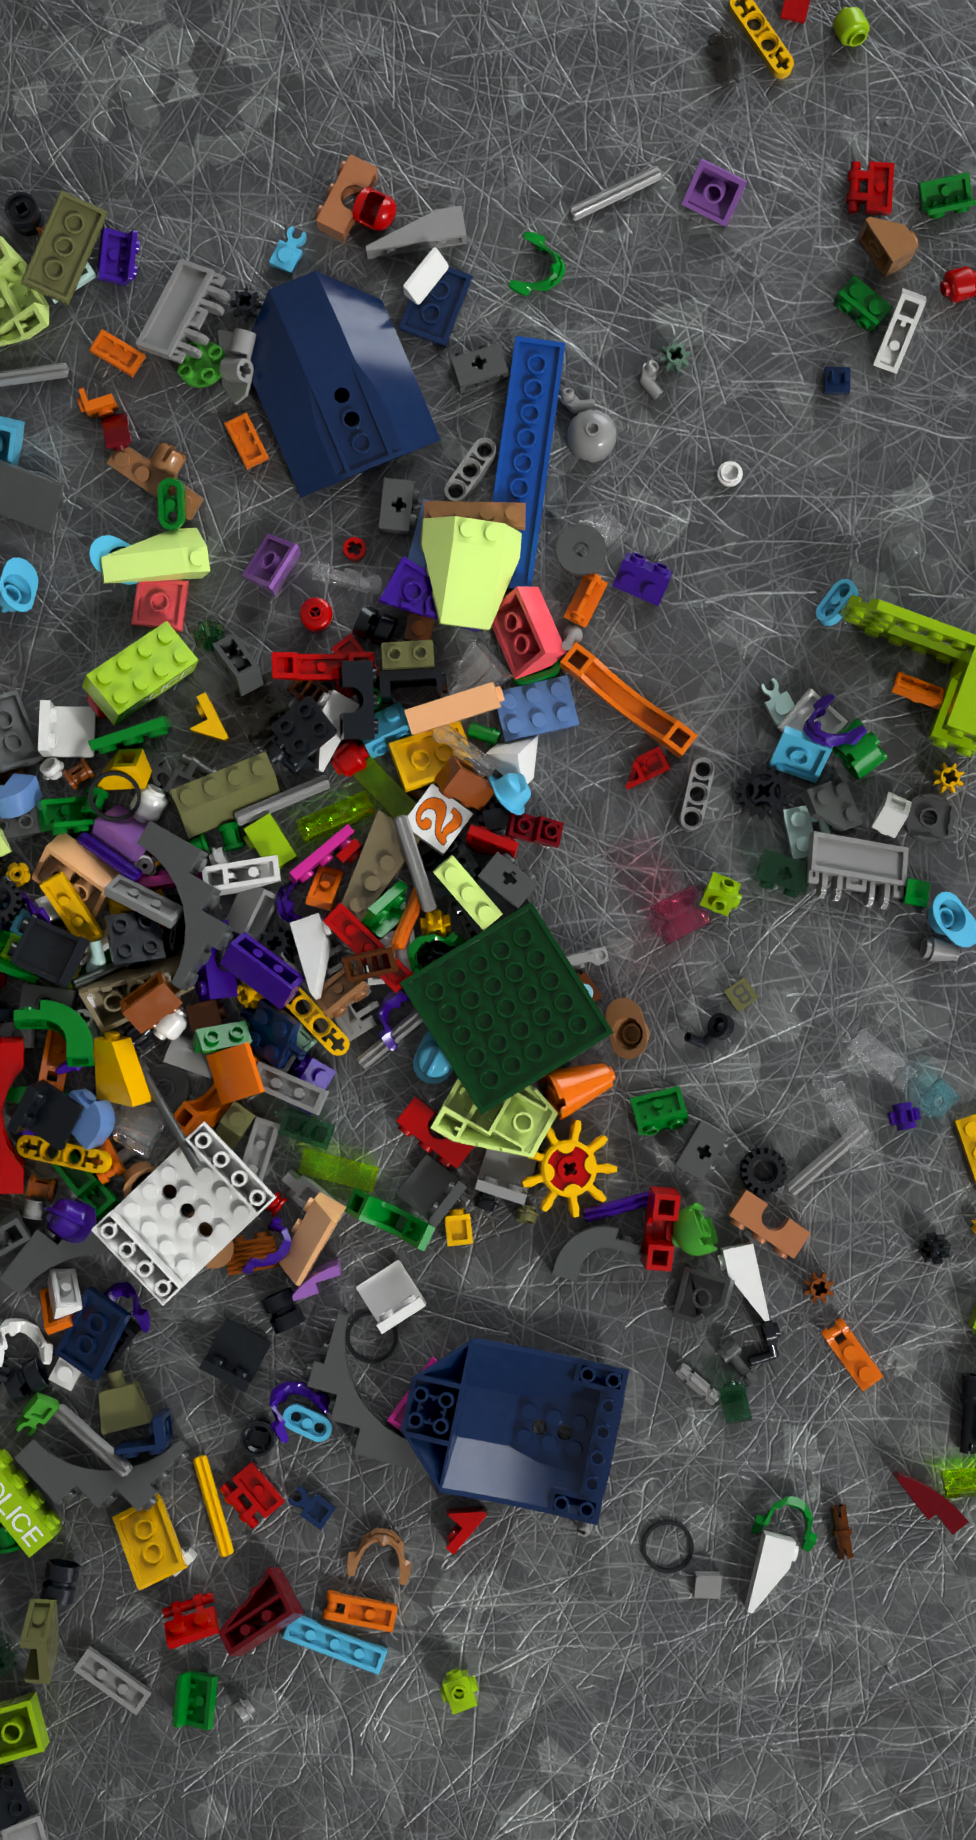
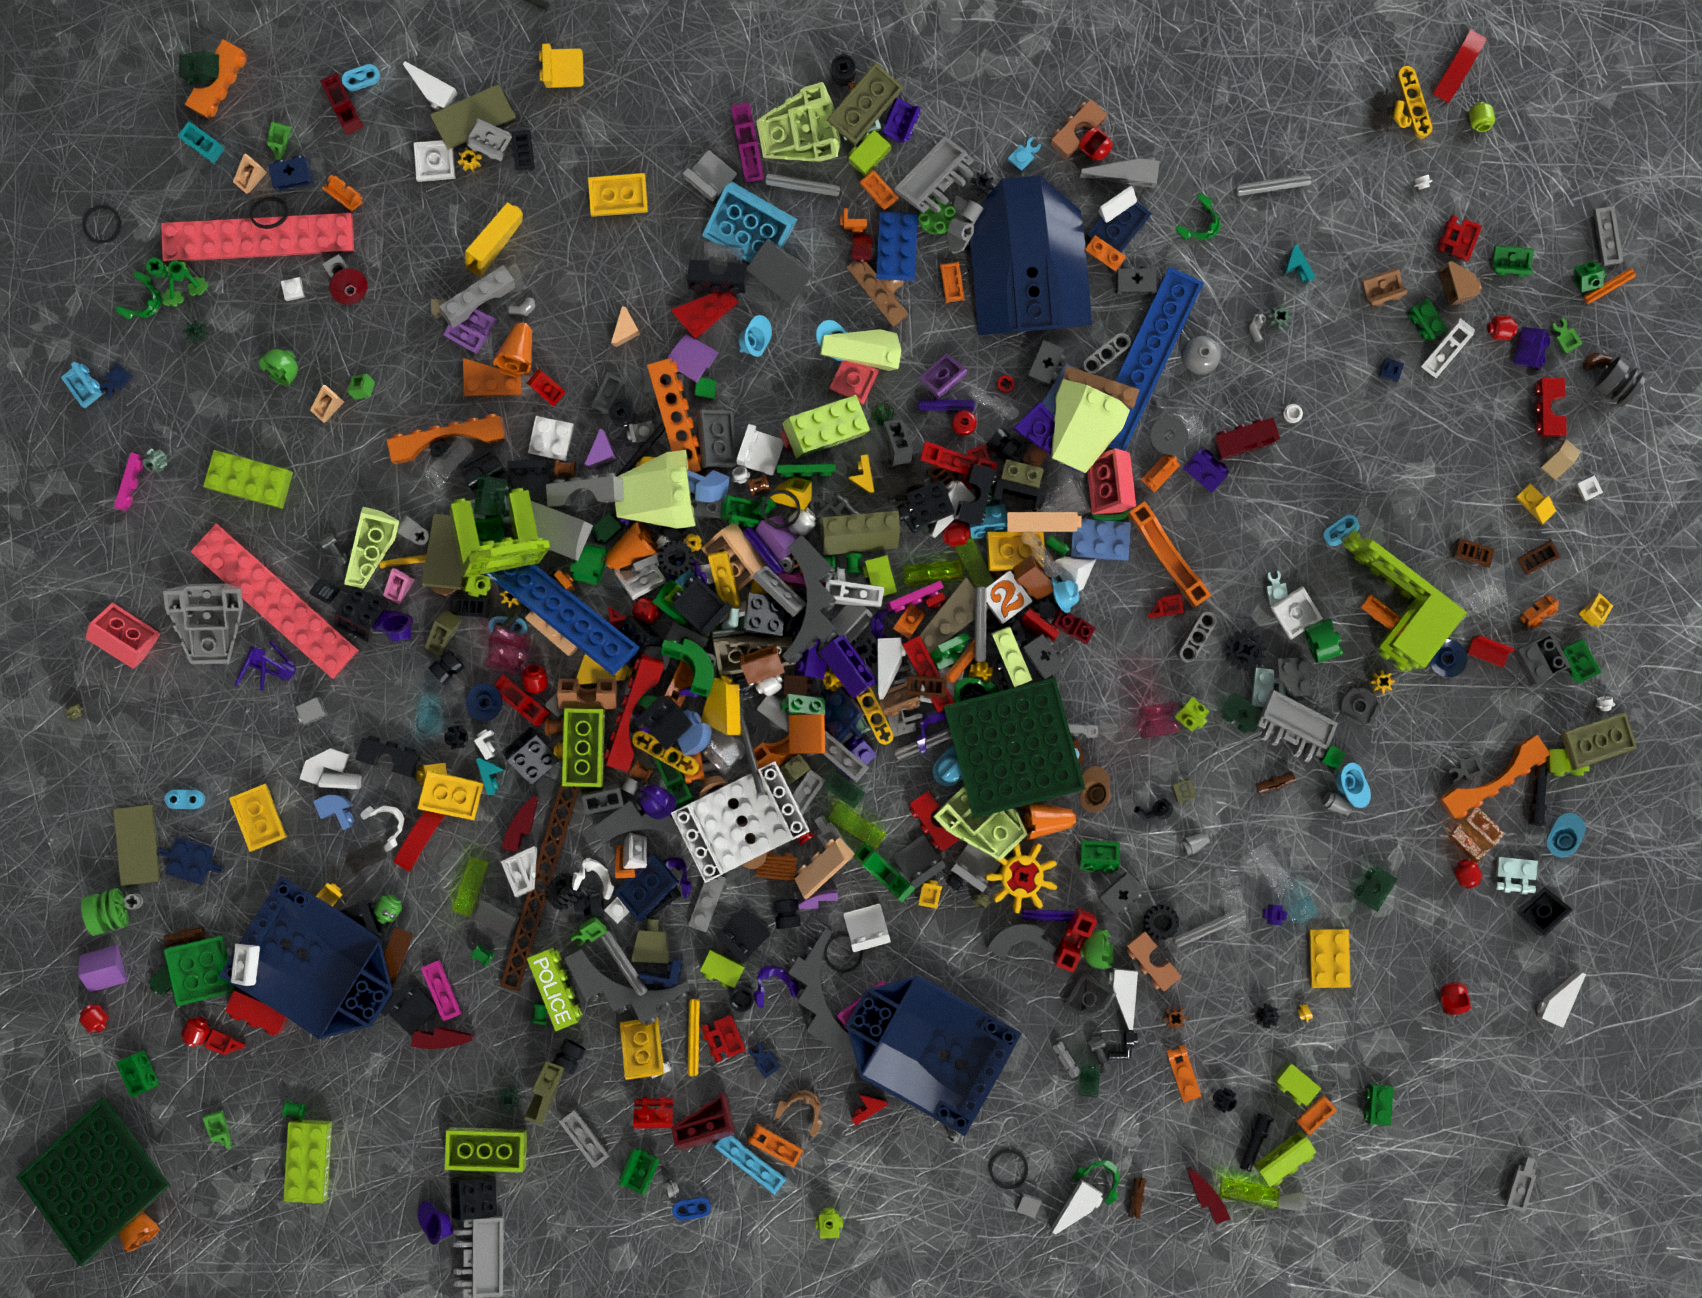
camera: 20 degrees right, 0 degrees up
green plate [157,478,186,530] -> none
light grey axle [234,775,330,826] -> none
dark purple helmet [241,1216,291,1274] -> none
medium azure plate [283,1403,333,1442] -> none
light grey arm [560,388,596,414] -> none
light grey bar [562,625,583,650] -> none
medium lavender slope [681,159,747,227] -> none
medium azure plate [768,726,833,783] -> none
dark purple helmet [803,694,867,748] -> none
white brick [872,792,912,838] -> none
none -> blue plate [672,1197,711,1221]
none -> light grey plate [688,876,726,932]
none -> lime brick [700,949,745,989]
none -> lime brick [848,130,891,177]
none -> blue plate [876,211,918,281]
none -> dark purple axle [918,399,975,412]
none -> orange hinge [1085,235,1126,272]
none -> light grey cone [1180,832,1210,856]
none -> dark red wedge [1212,417,1280,461]
none -> black gear [1213,1087,1237,1113]
none -> reddish brown pin [1255,771,1296,795]
none -> teal slope [1283,244,1316,285]
none -> medium nougat bracket [1361,268,1407,306]
none -> yellow arm [1392,100,1411,128]
none -> white plate [1414,175,1432,190]

